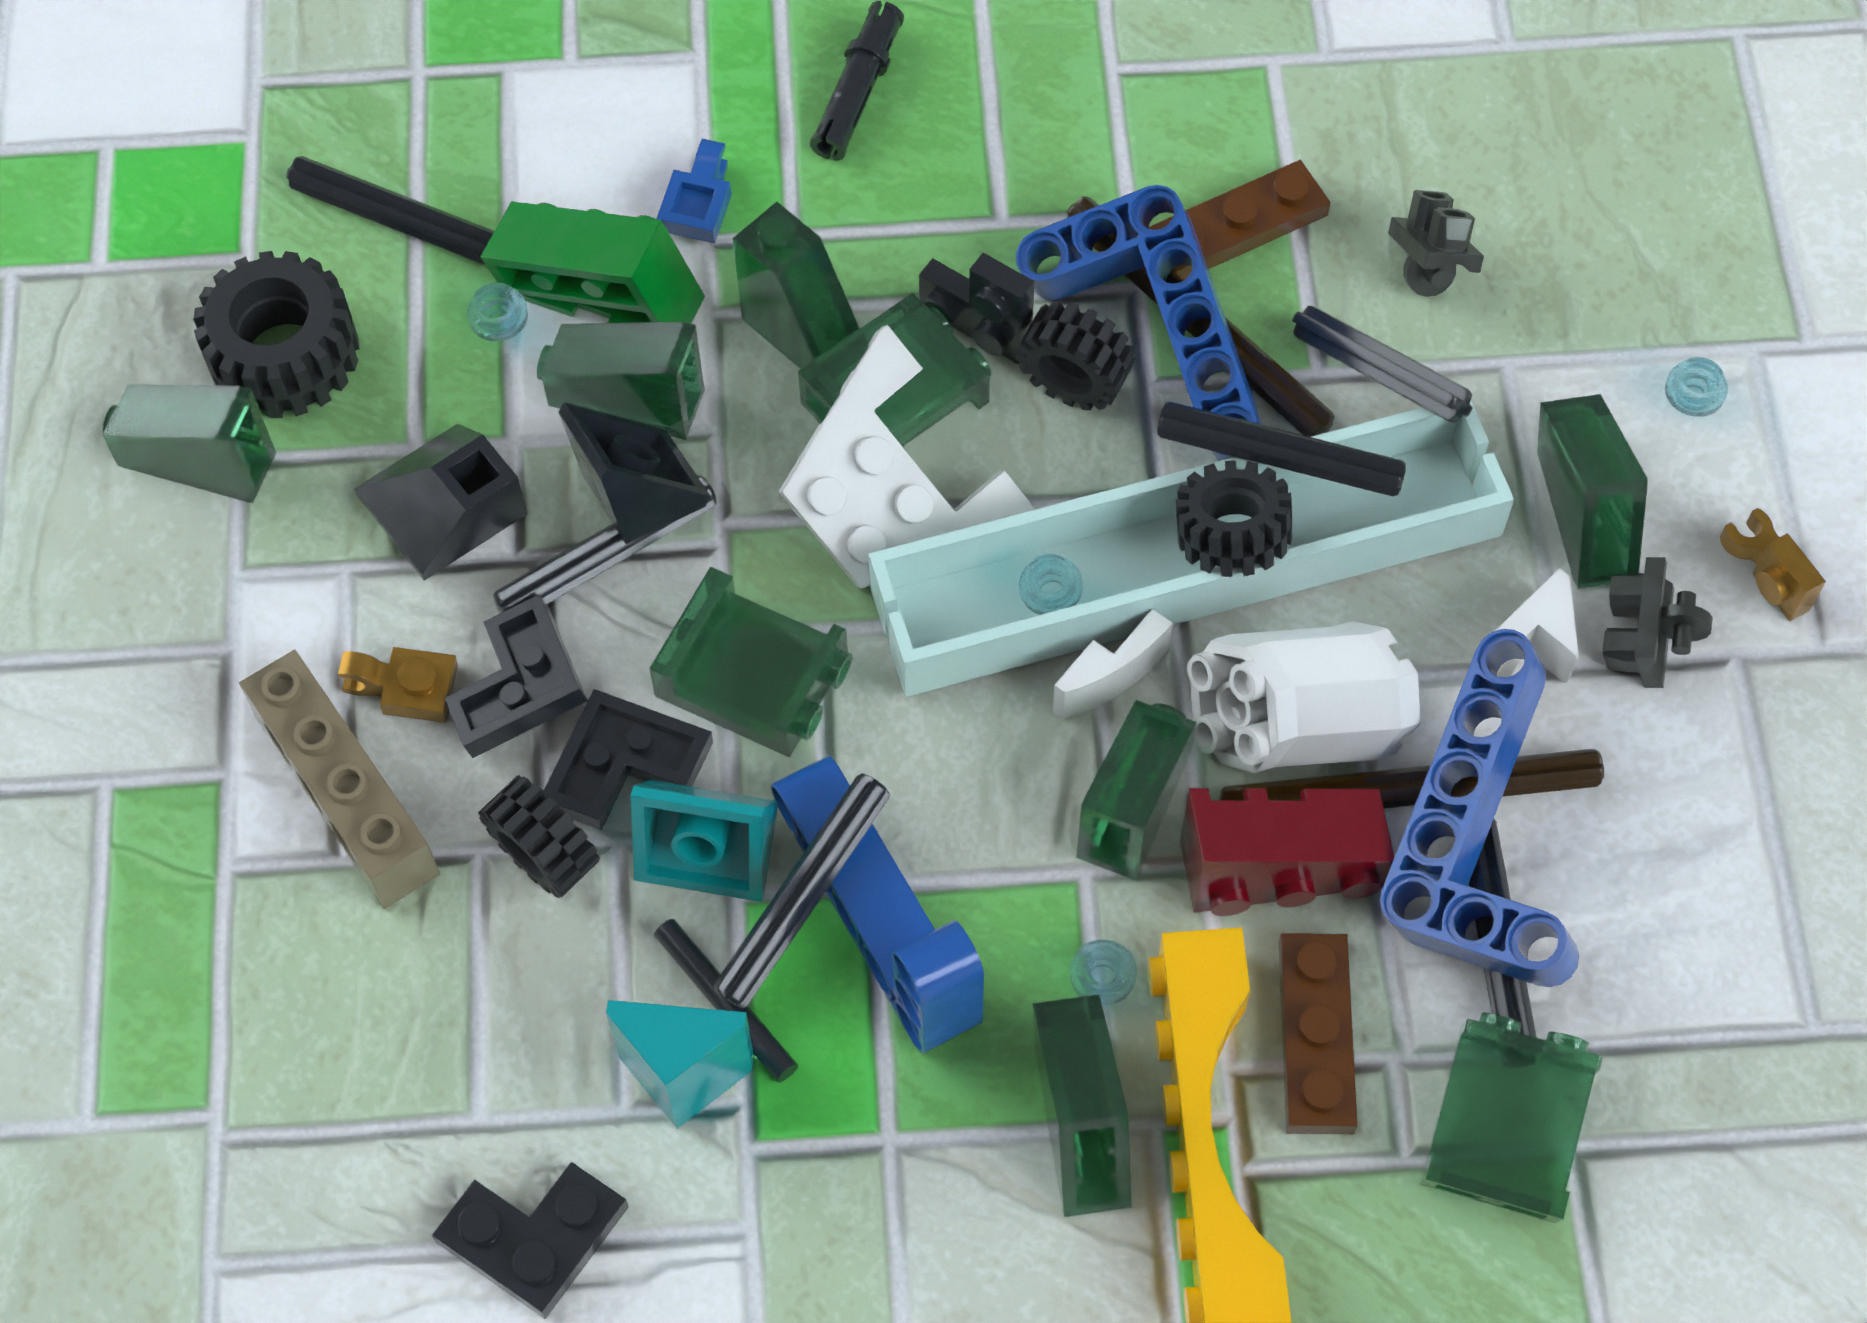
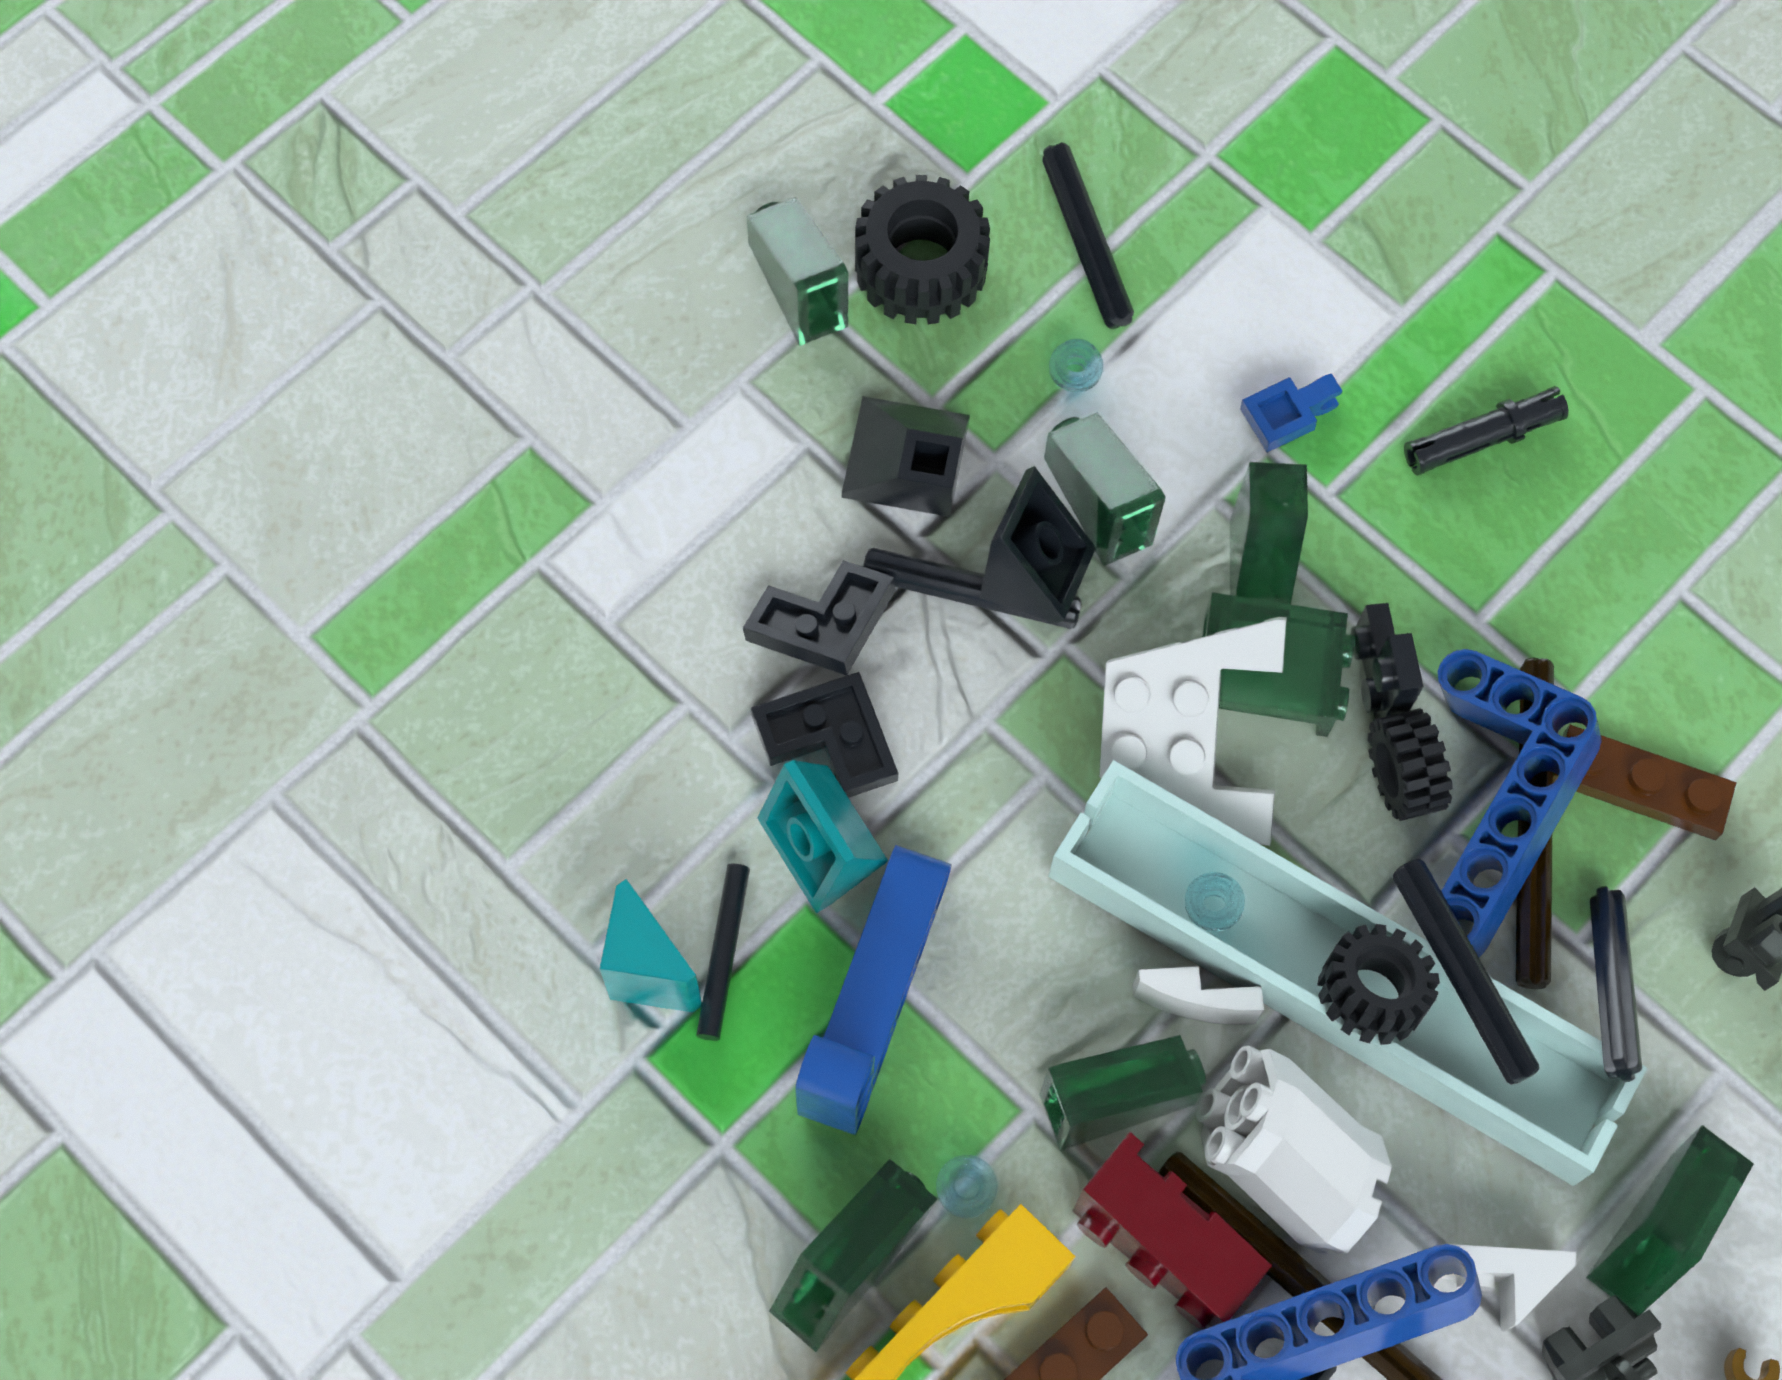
camera: 45 degrees right, 5 degrees up
dark tan brick [239,649,440,909] -> none
pearl gold plate [338,647,458,723] -> none
black plate [432,1162,629,1319] -> none
black tyre [478,775,600,898] -> none
green wedge [481,201,705,353] -> none
clear green panel [649,566,853,758] -> none
black axle [714,773,890,1009] -> none

